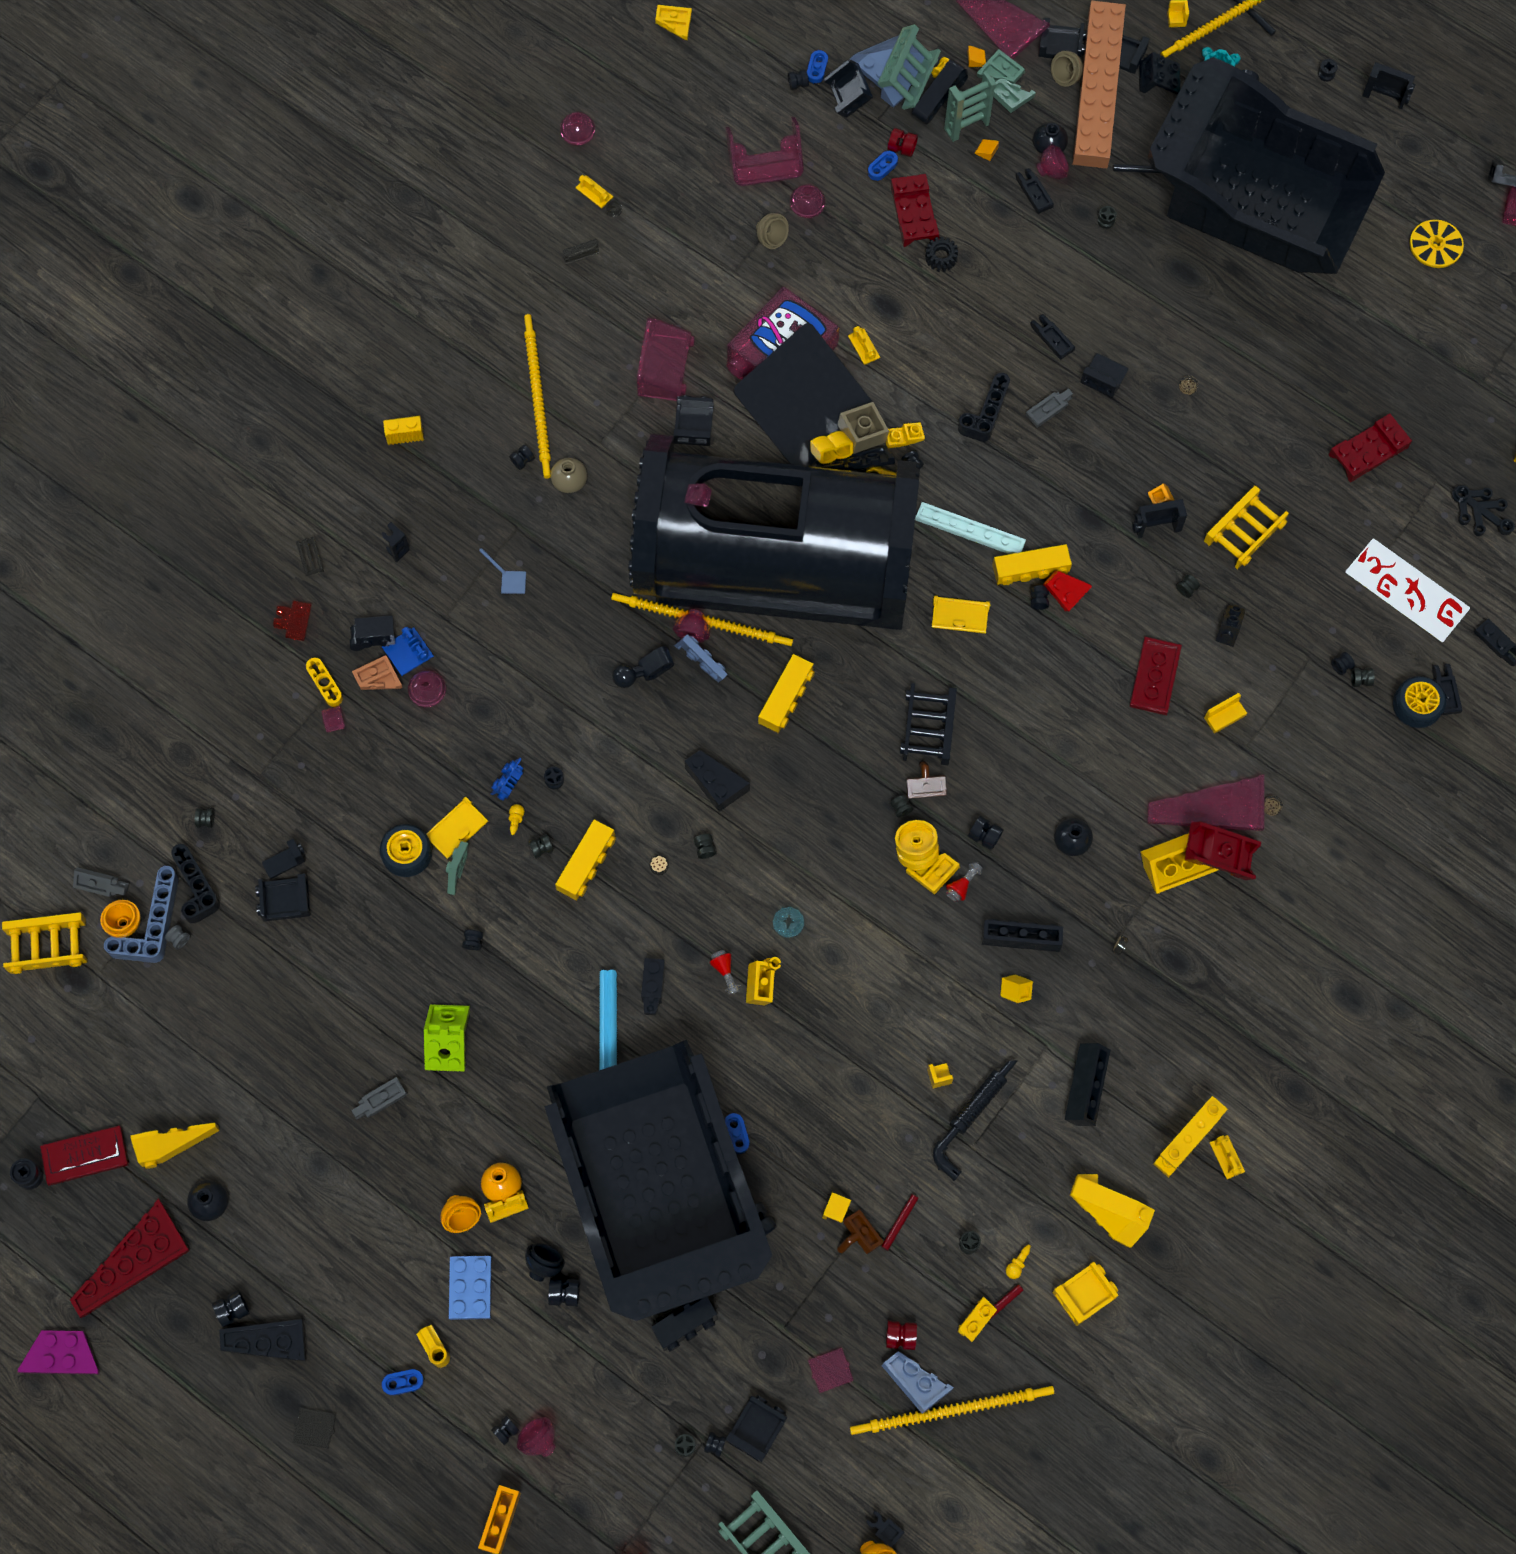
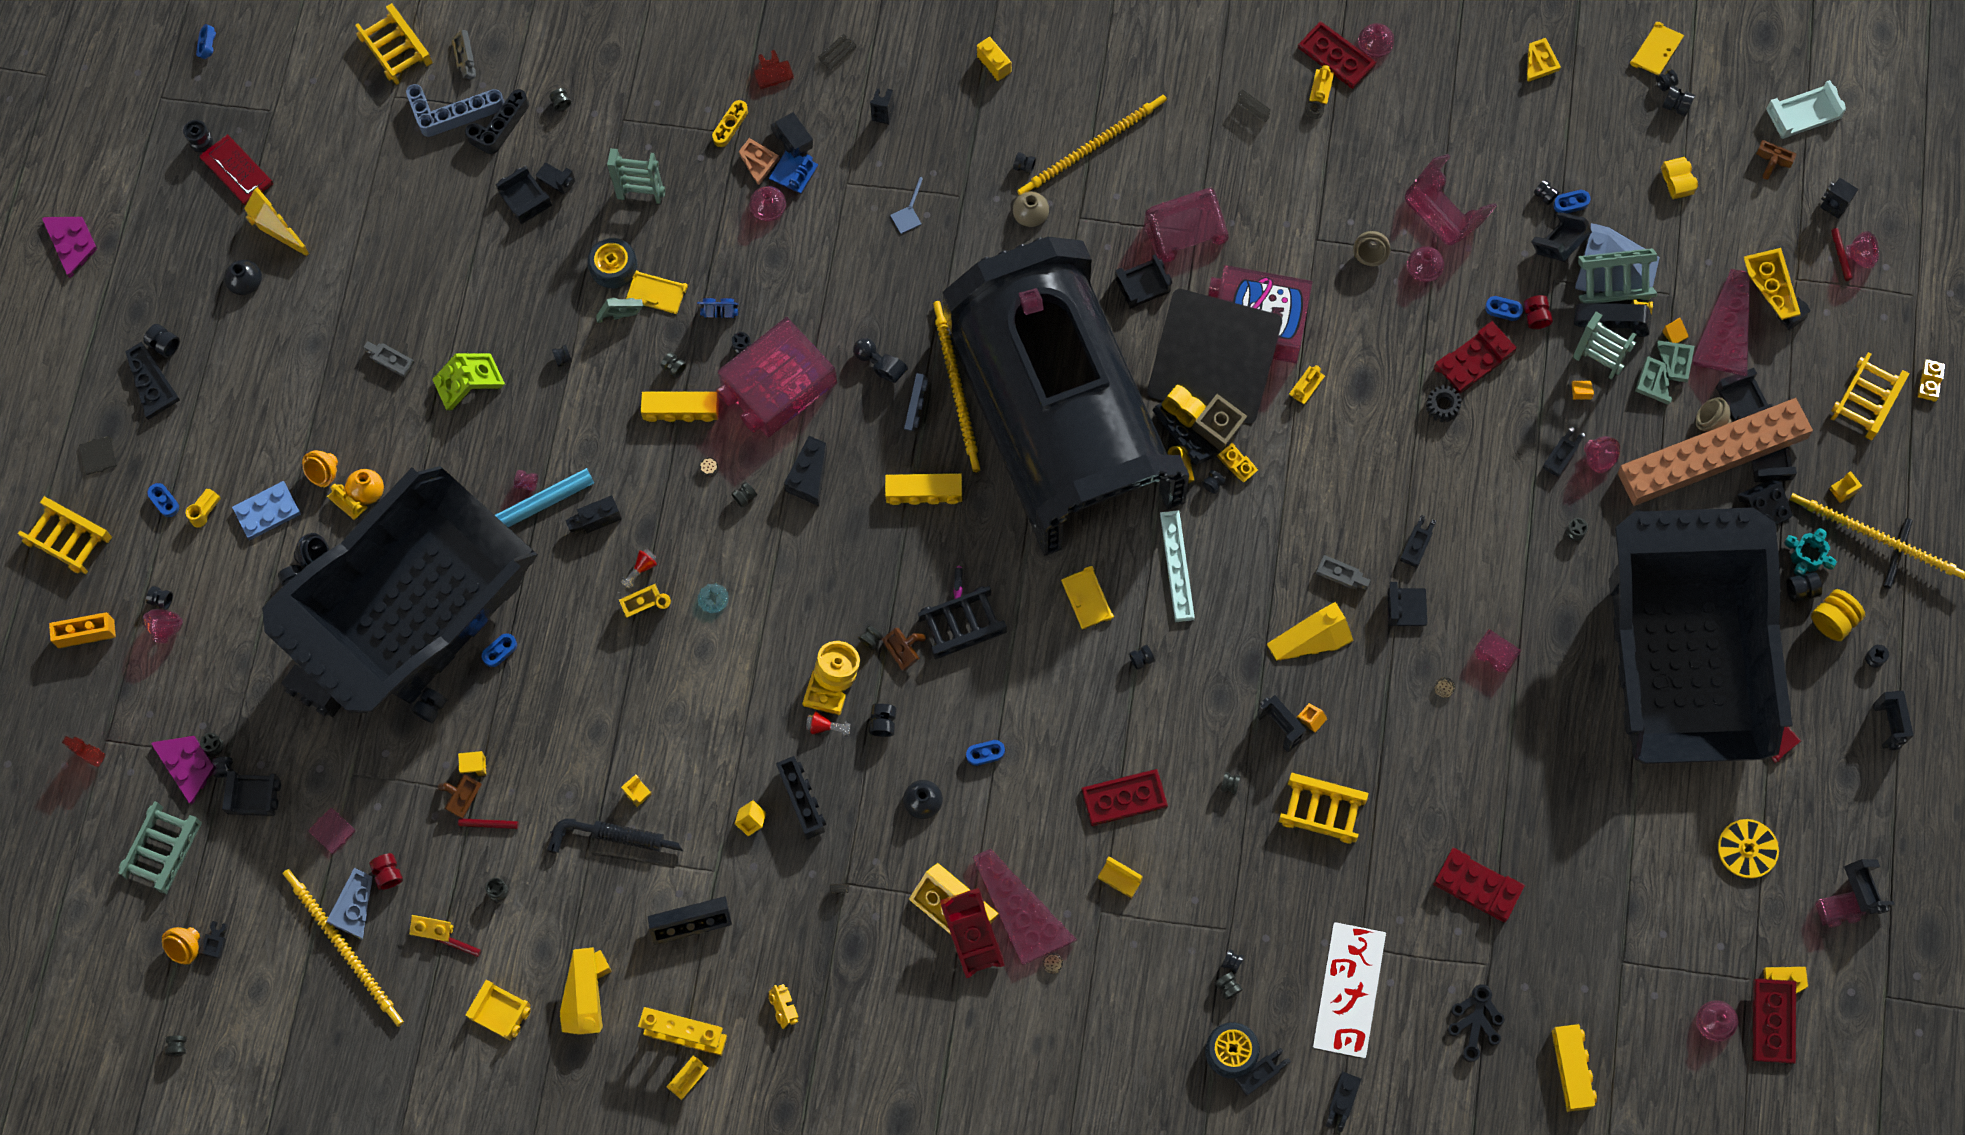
camera: 65 degrees right, 0 degrees up
dark red wing [70,1198,190,1318] -> none
light orange piece [100,900,141,938] -> none
dark grey wheel [165,925,190,950] -> none
clear pink slope [321,706,345,732] -> none
yellow bar [509,804,525,835] -> none
clear pink piece [673,609,710,642] -> none
black beam [958,373,1010,442] -> none
yellow brick [992,544,1072,585] -> none
yellow bar [1005,1244,1031,1279] -> none
black piece [1033,123,1068,156] -> none
red wing [1044,571,1092,611] -> none
black bracket [1216,604,1245,647] -> none
none -> yellow fence [18,496,112,574]
none -> magenta wing [151,736,215,805]
none -> clear pink wheel [514,470,538,492]
none -> sand green fence [607,148,665,204]
none -> clear pink brick [716,316,837,438]
none -> yellow hinge [769,984,799,1029]
none -> black piece [954,566,963,599]
none -> blue plate [966,740,1005,766]
none -> yellow wedge [1267,602,1353,661]
none -> dark red tile [1297,21,1376,89]
none -> clear pink brick [1474,629,1521,673]
none -> yellow wheel [1811,589,1865,641]

